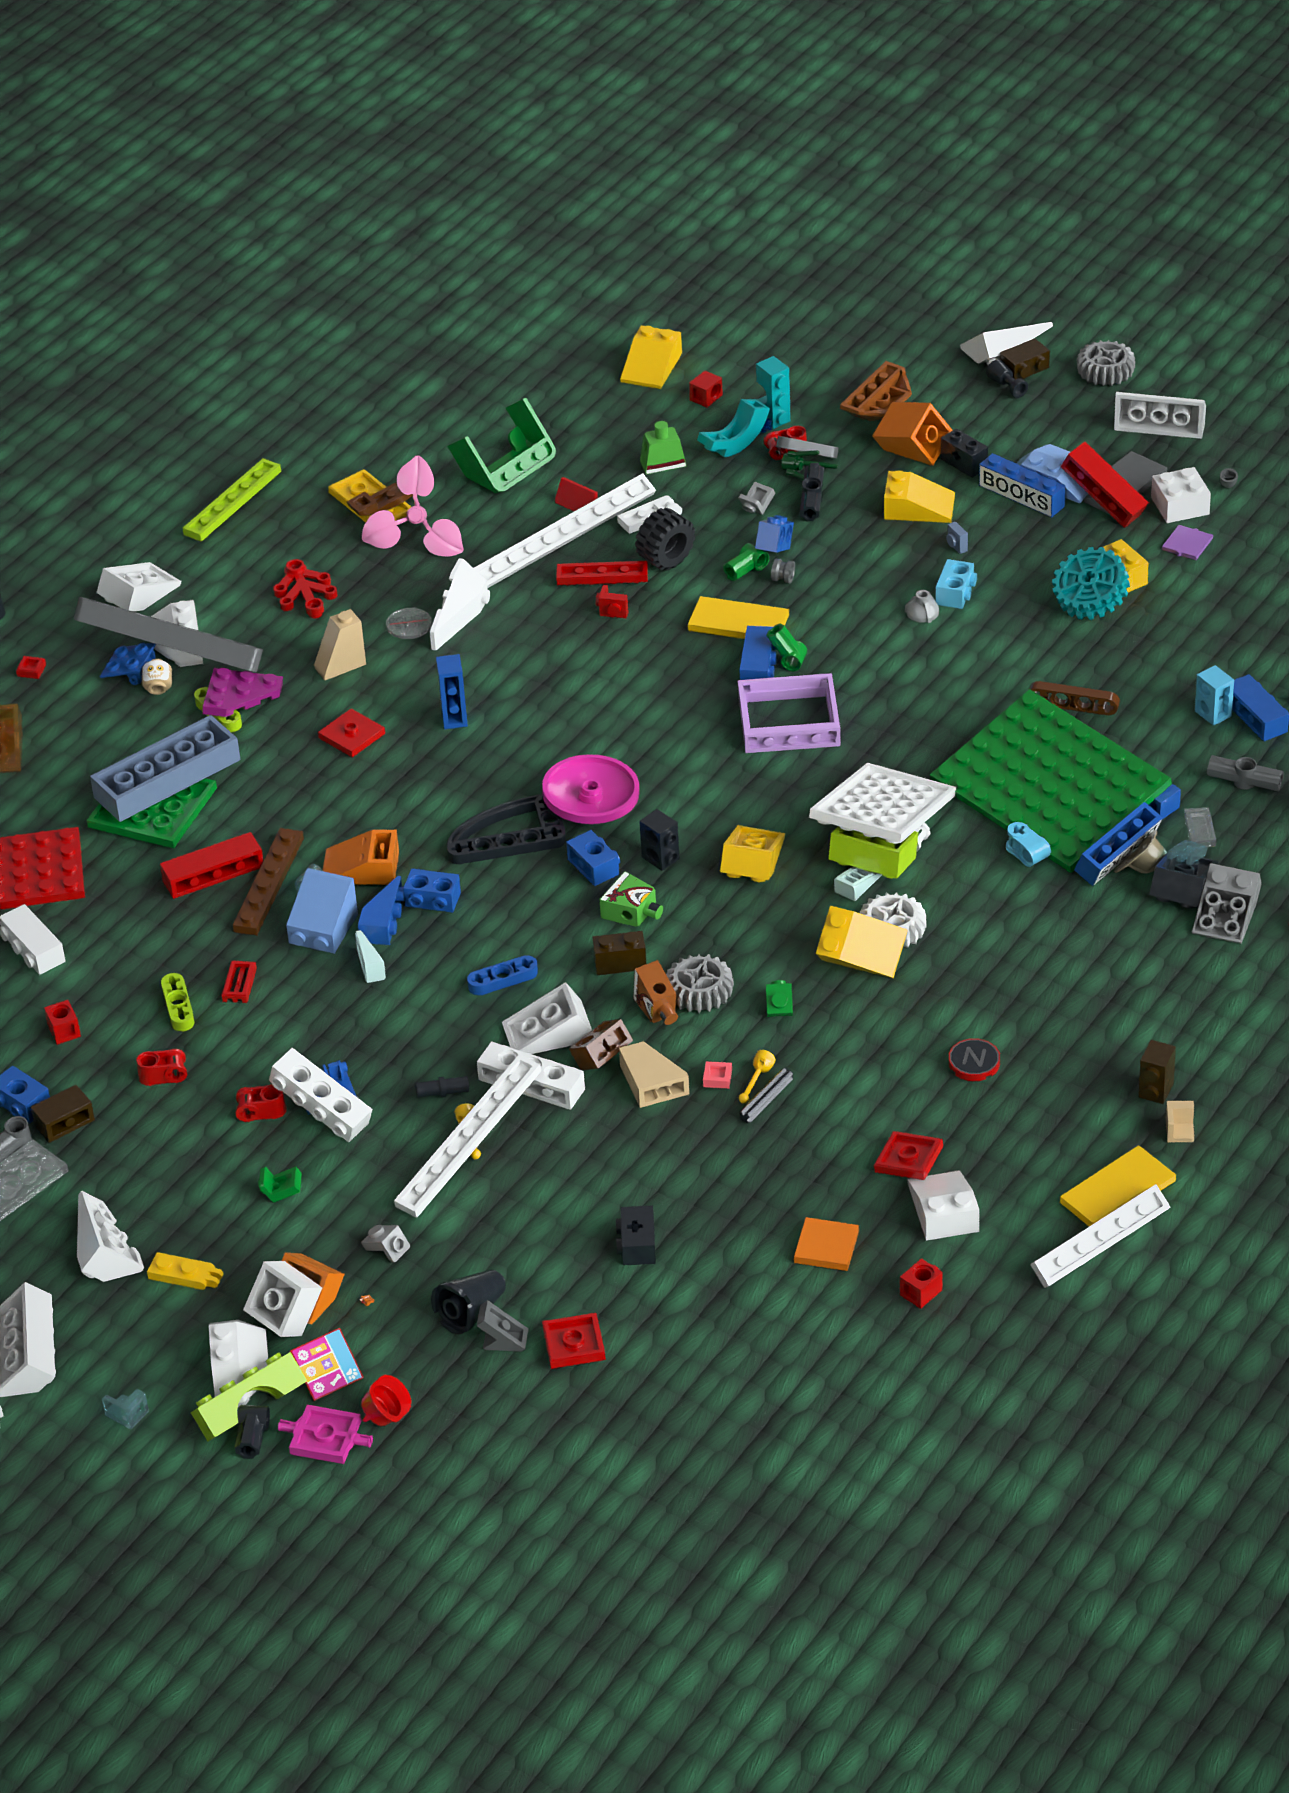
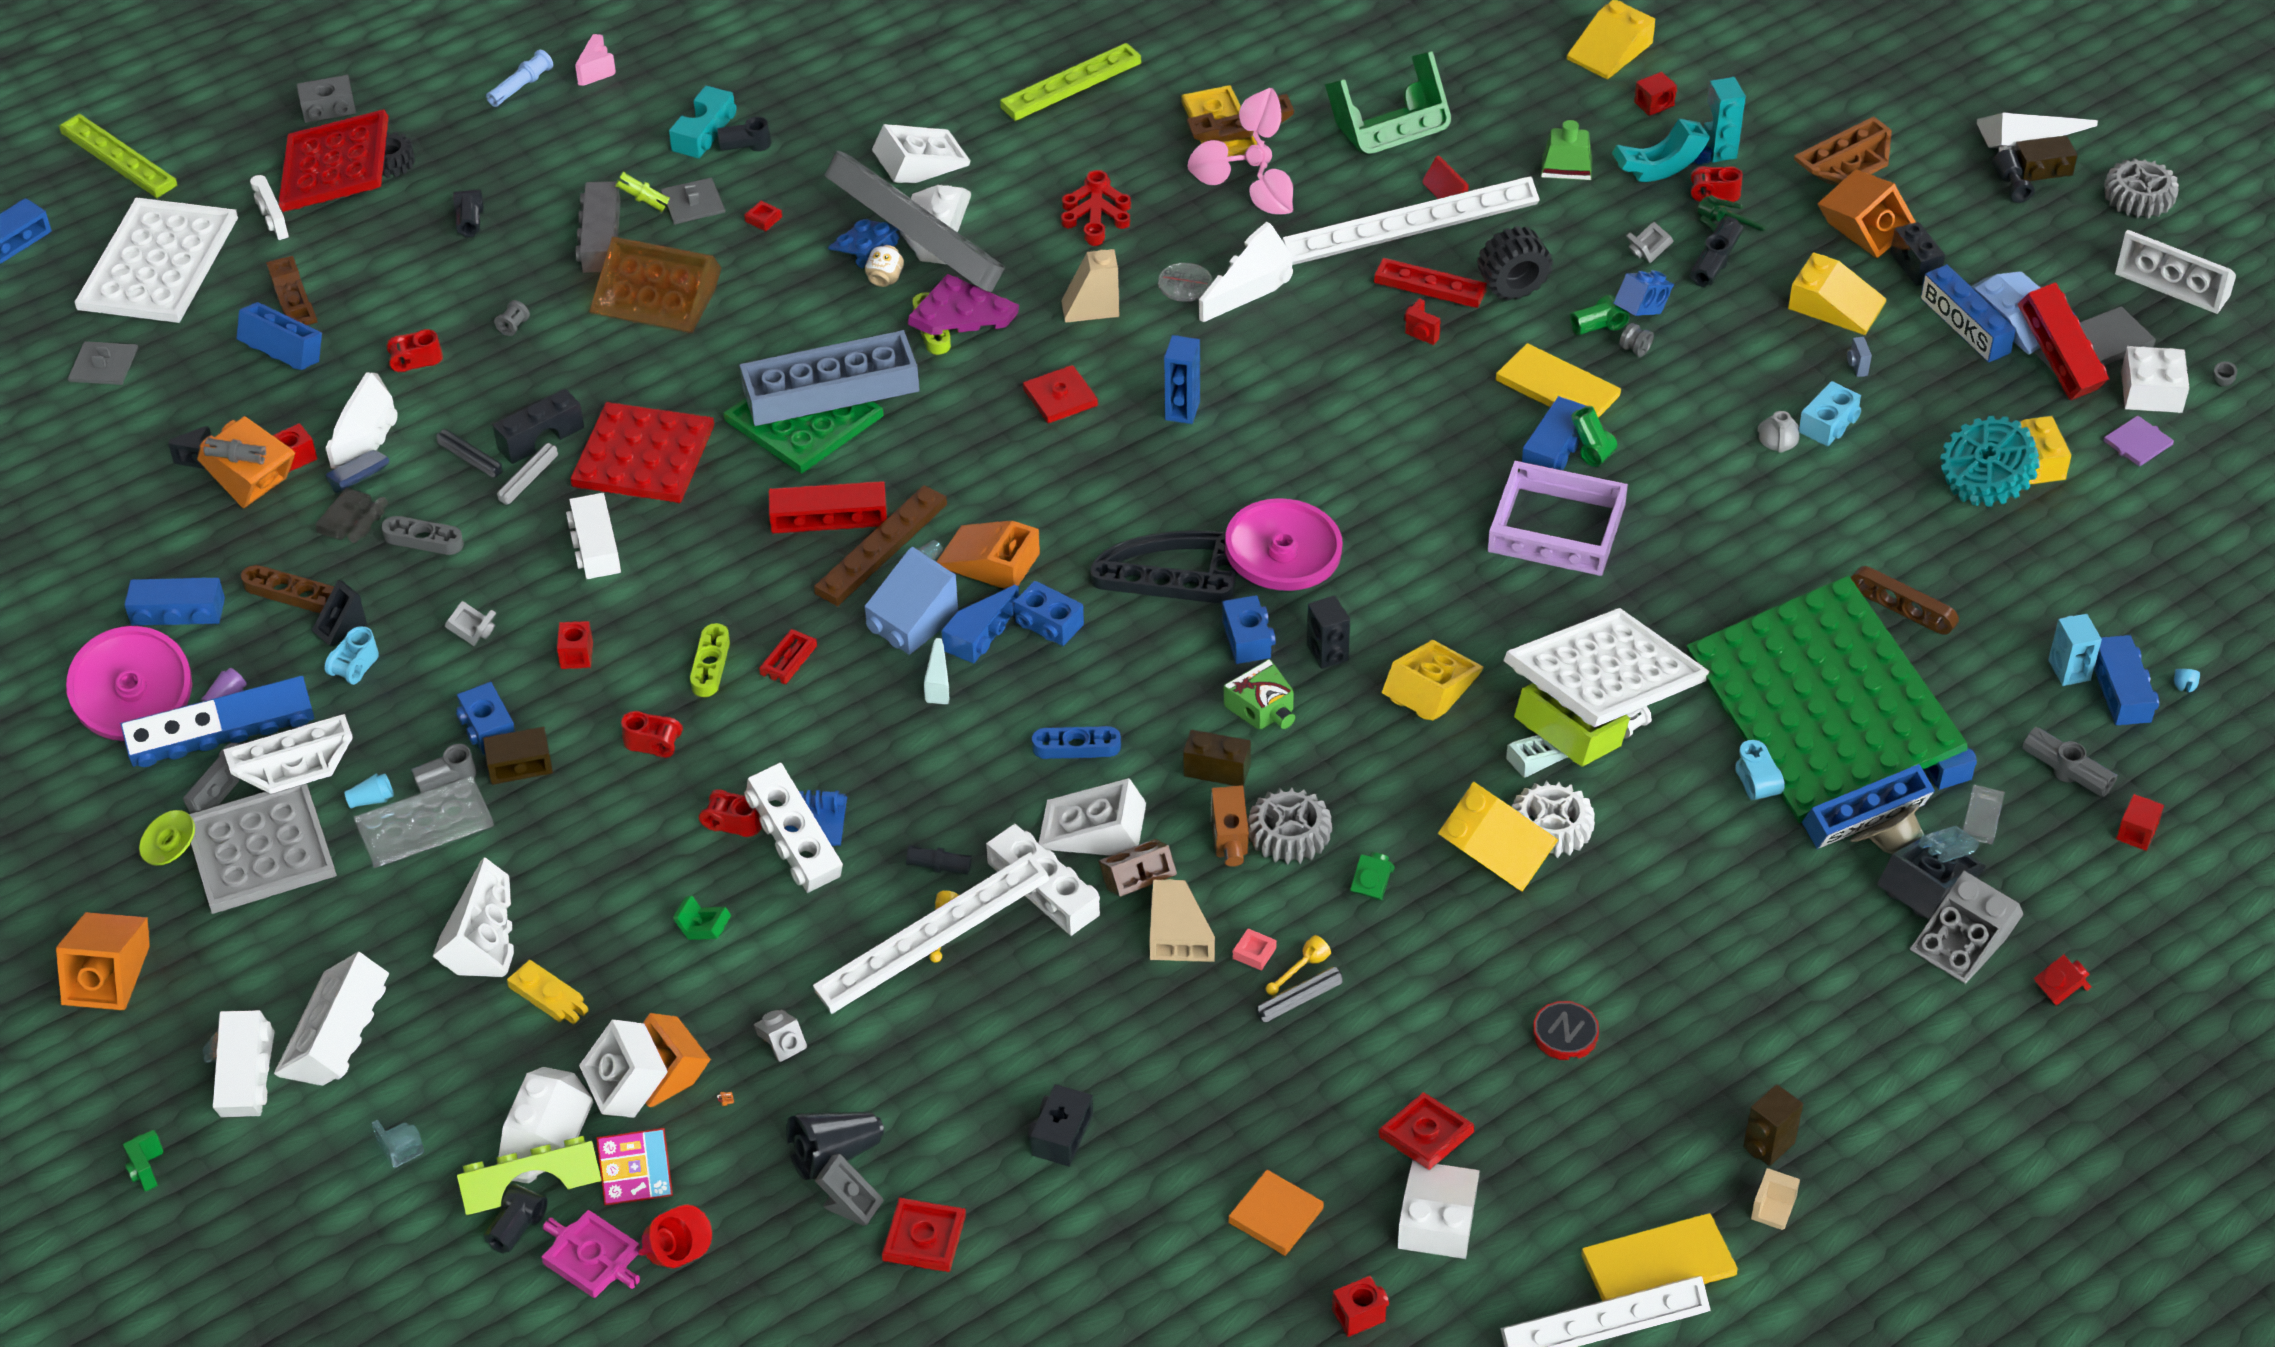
camera: 20 degrees right, 5 degrees up
white plate [617,496,682,534] -> none
beam [776,436,839,459] -> none

